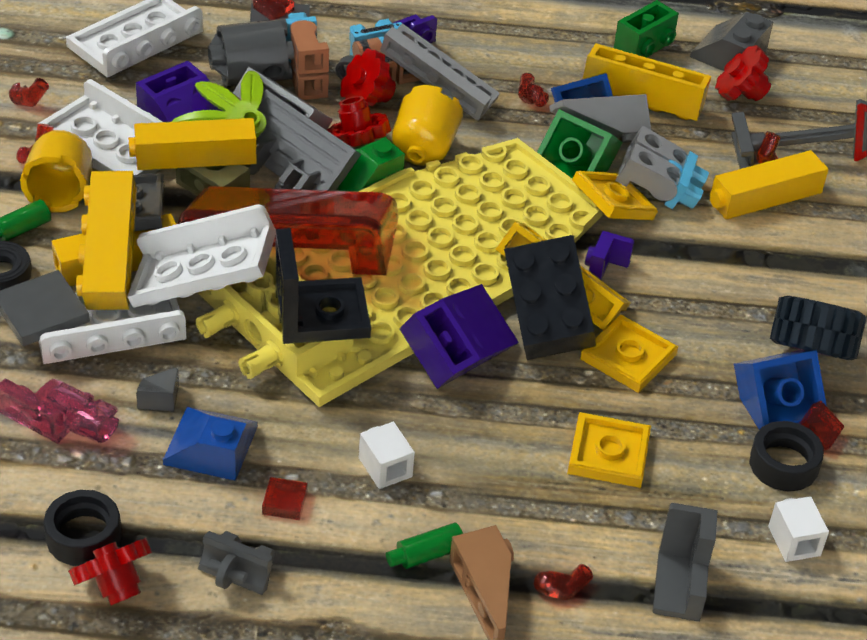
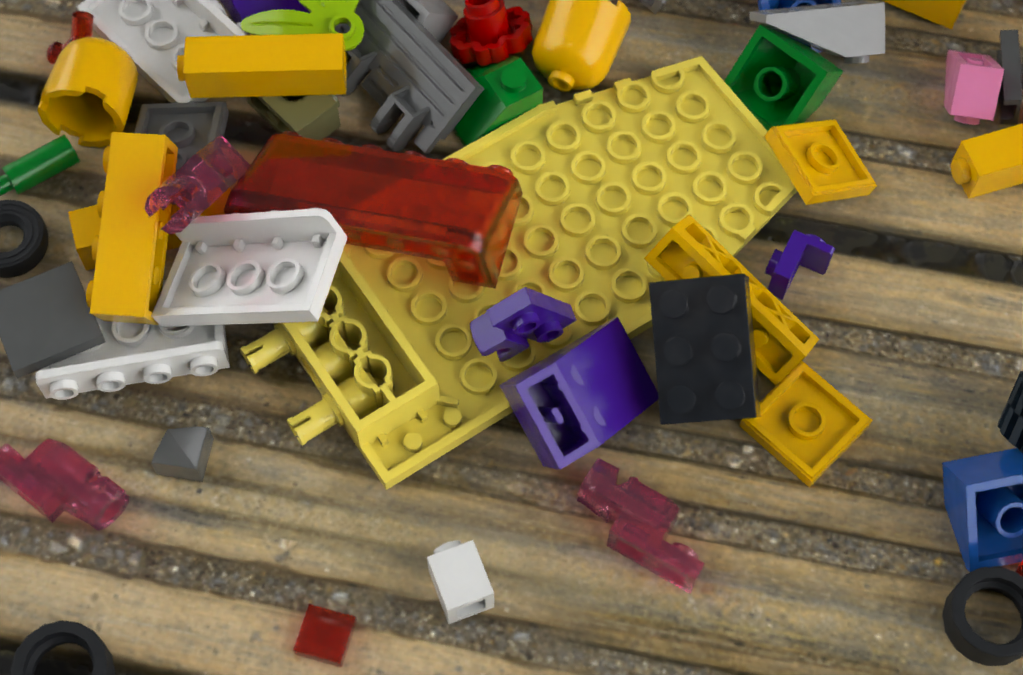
camera: 10 degrees right, 20 degrees up
blue slope [163,407,258,481] -> none
black bracket [275,228,371,344] -> none
yellow tile [567,412,651,488] -> none
light grey hips [615,125,709,209] -> none
none -> clear pink plate [145,135,252,234]
none -> dark purple plate [470,287,577,362]
none -> clear pink plate [576,458,705,594]
none -> bright pink slope [944,50,1004,125]

